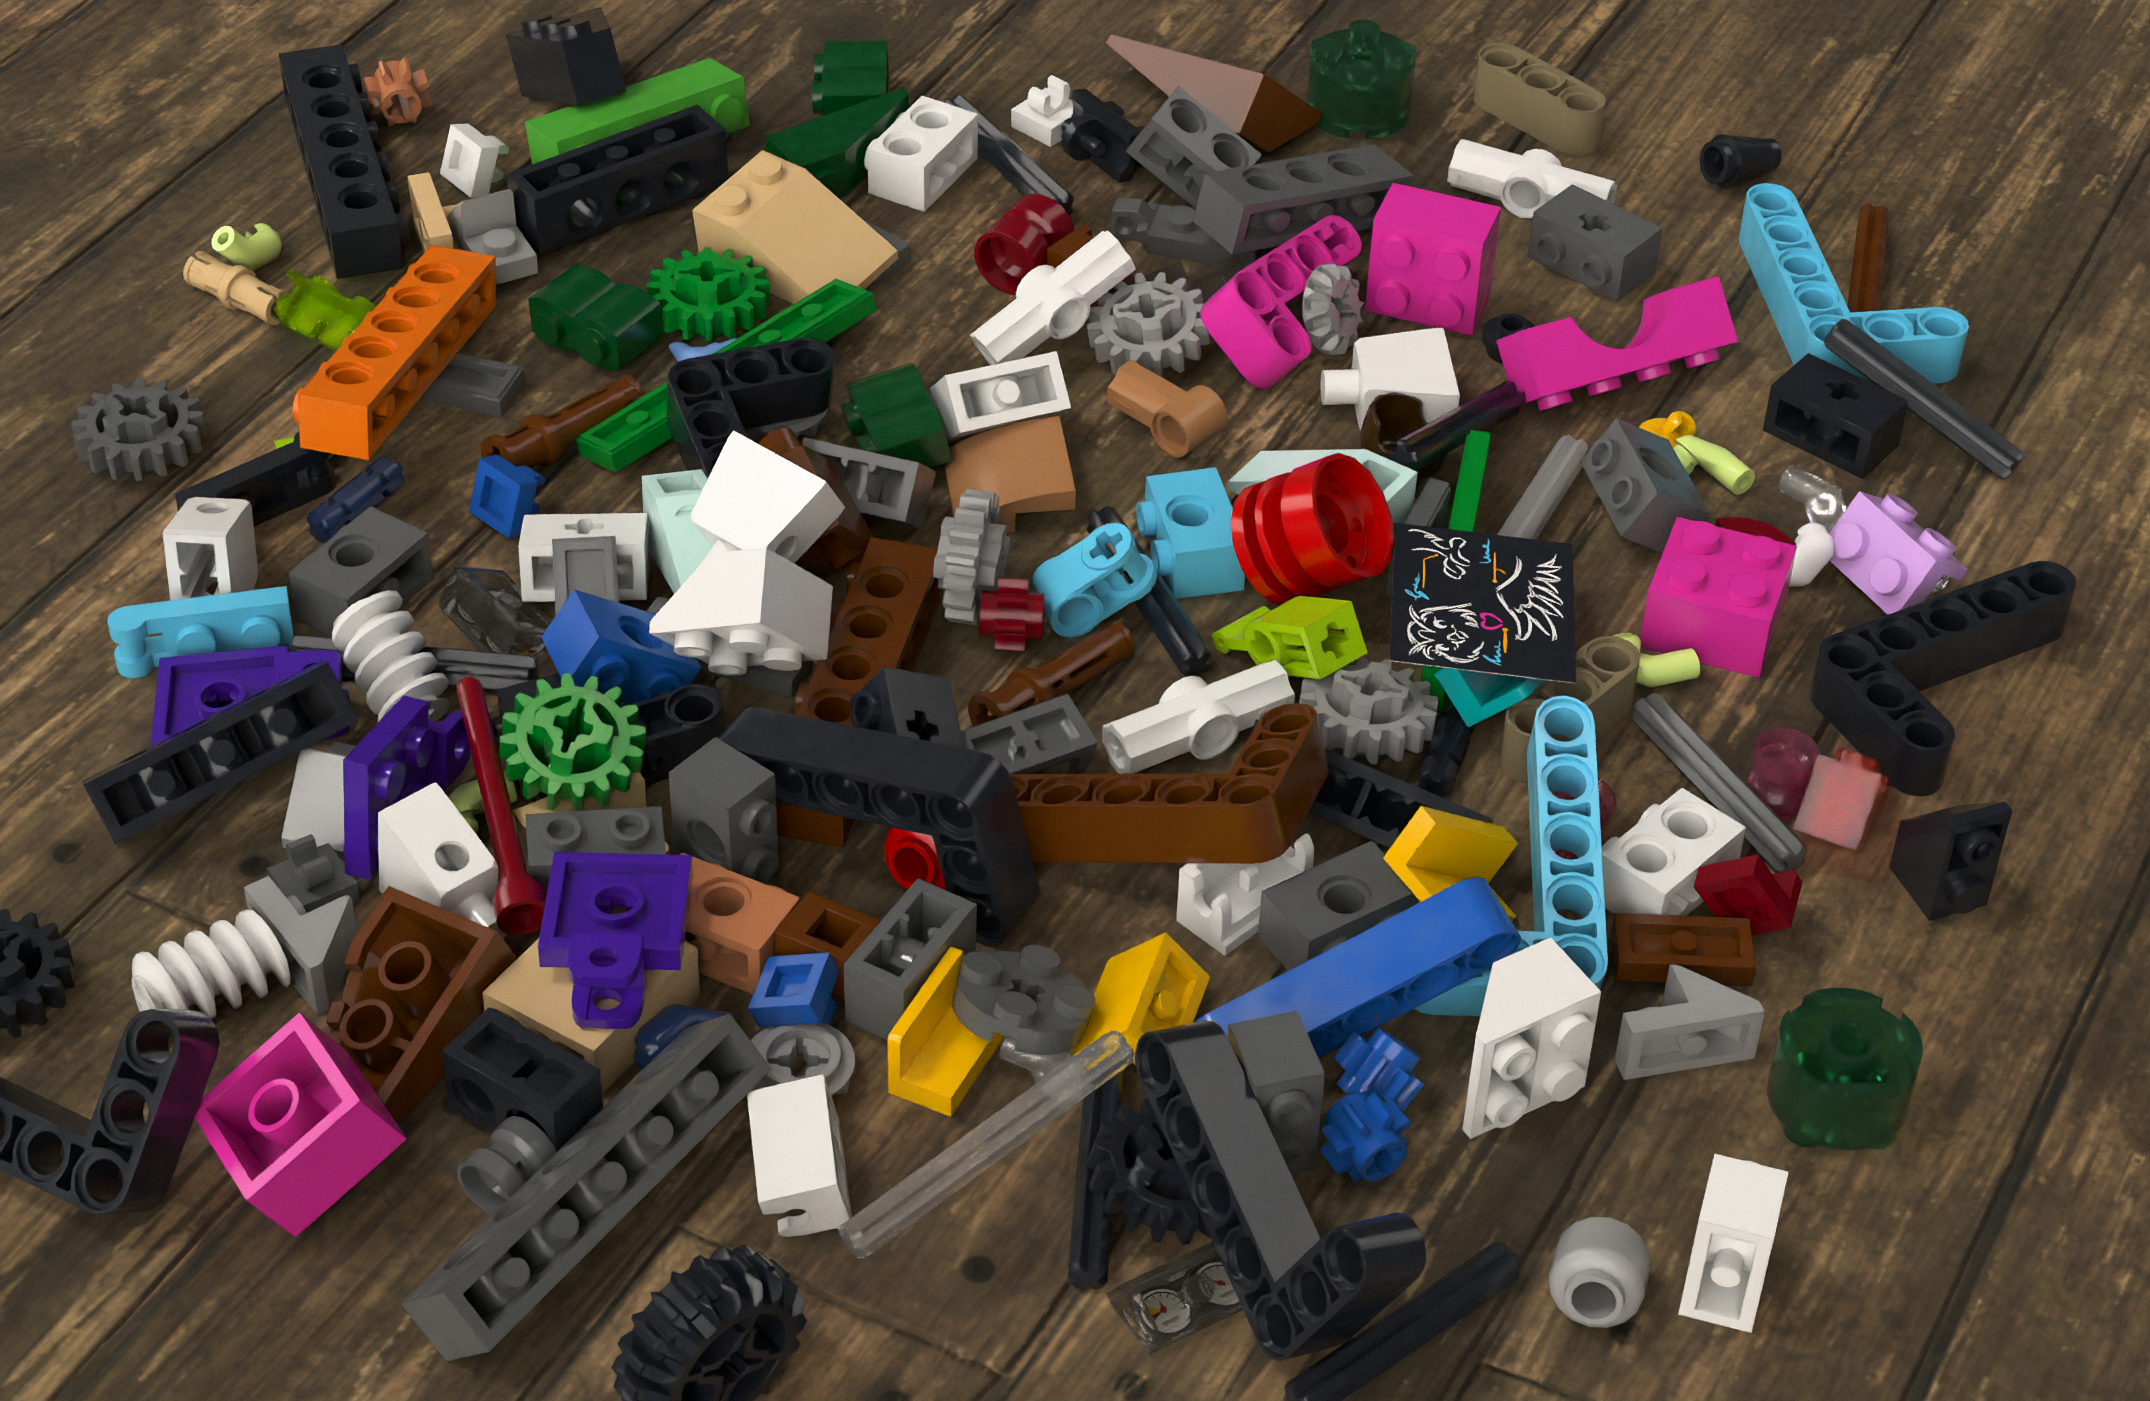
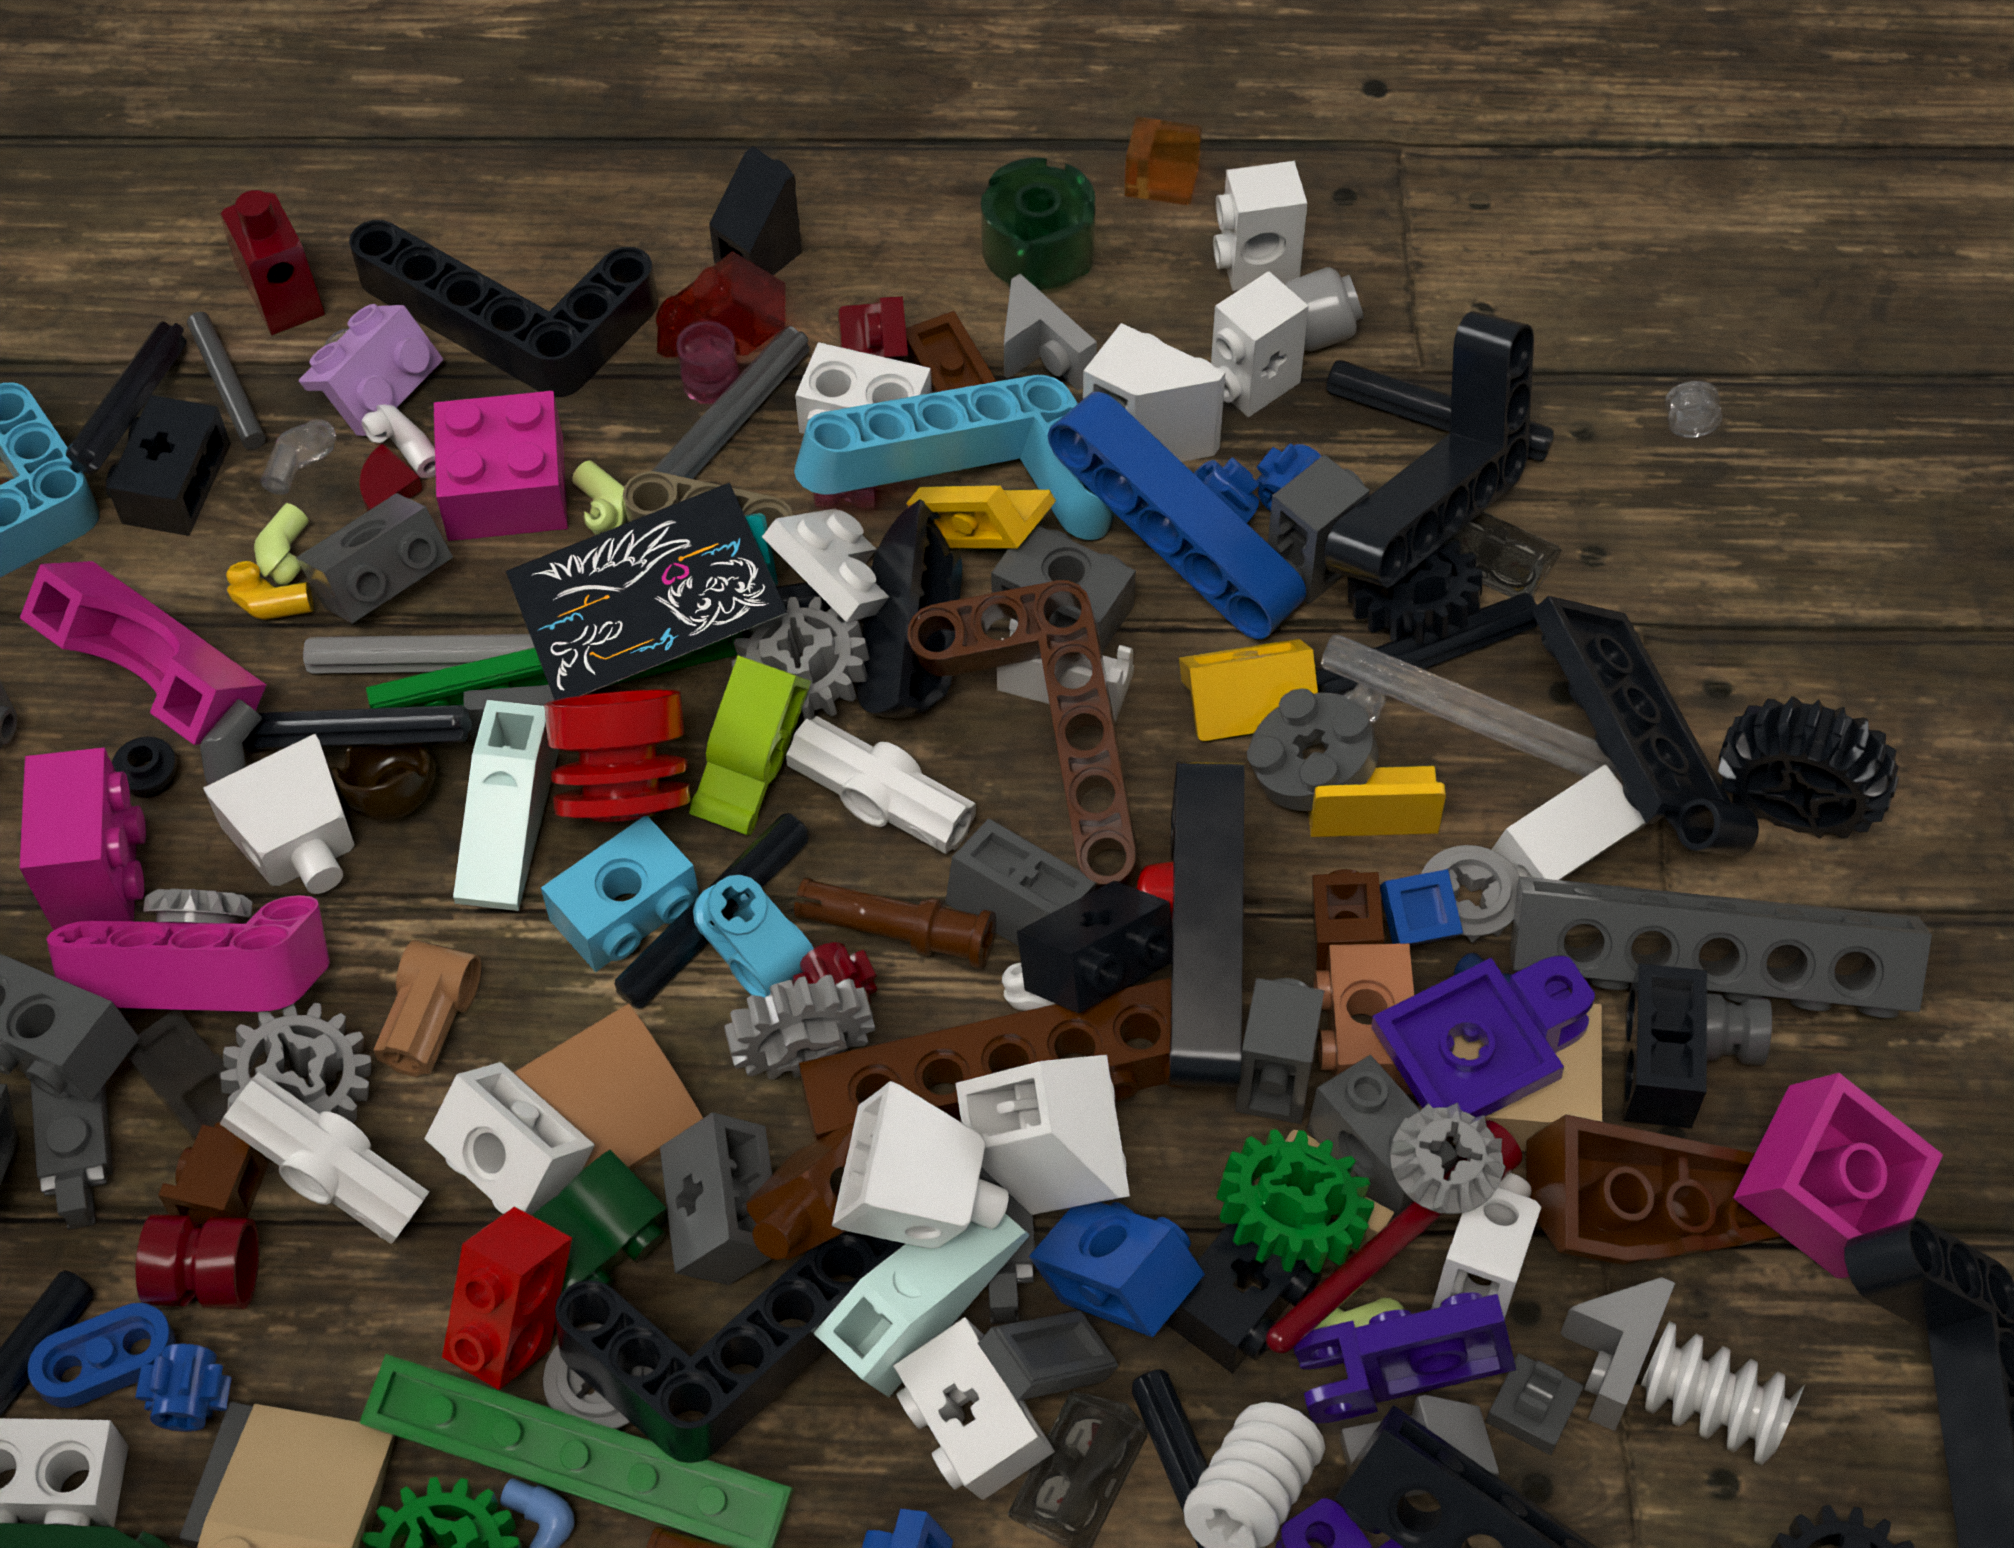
camera: 115 degrees left, 15 degrees up
black piece [620,684,725,787] -> none
dark grey brick [844,878,977,1040] -> none
none -> blue plate [28,1303,176,1408]
none -> blue gear [135,1344,232,1432]
none -> dark grey bar [187,312,266,450]
none -> dark grey arm [200,699,262,785]
none -> dark red torso [220,190,325,336]
none -> red brick [442,1206,572,1390]
none -> white plate [762,508,889,622]
none -> clear orange panel [1125,116,1202,205]
none -> white brick [1211,271,1309,418]
none -> light grey gear [1390,1102,1506,1214]
none -> black hinge [1531,596,1759,857]

